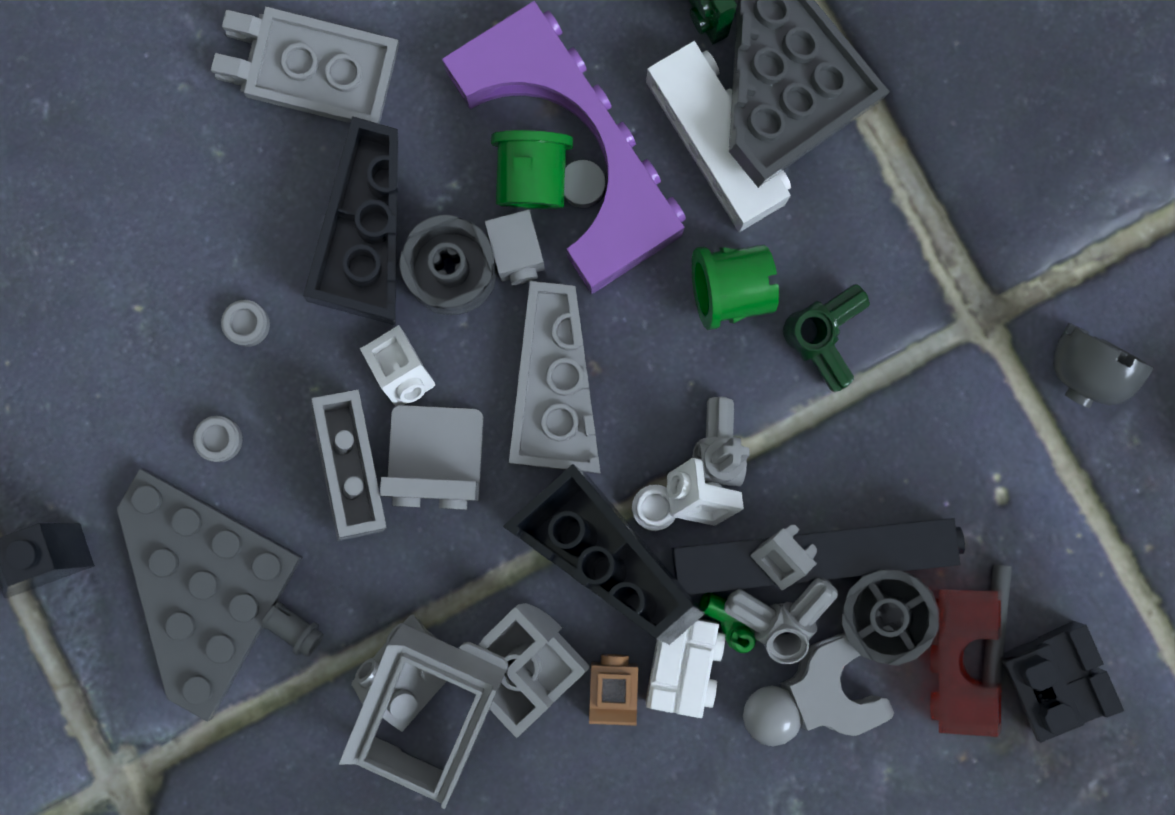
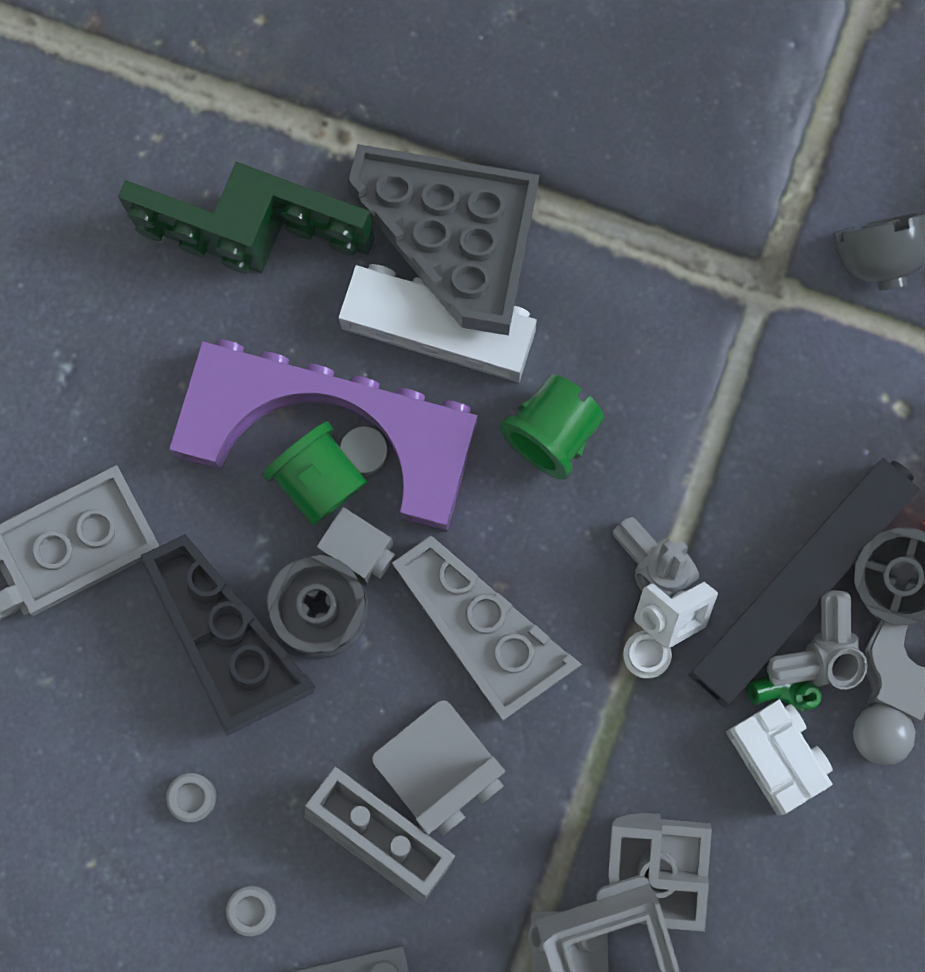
camera: 40 degrees left, 5 degrees down
white bracket [360,325,435,406] -> none
black wedge [503,464,705,645] -> none
medium nougat window [589,654,638,726] -> none
light grey tile [750,525,817,591] -> none
dark green axle [783,284,870,392] -> none

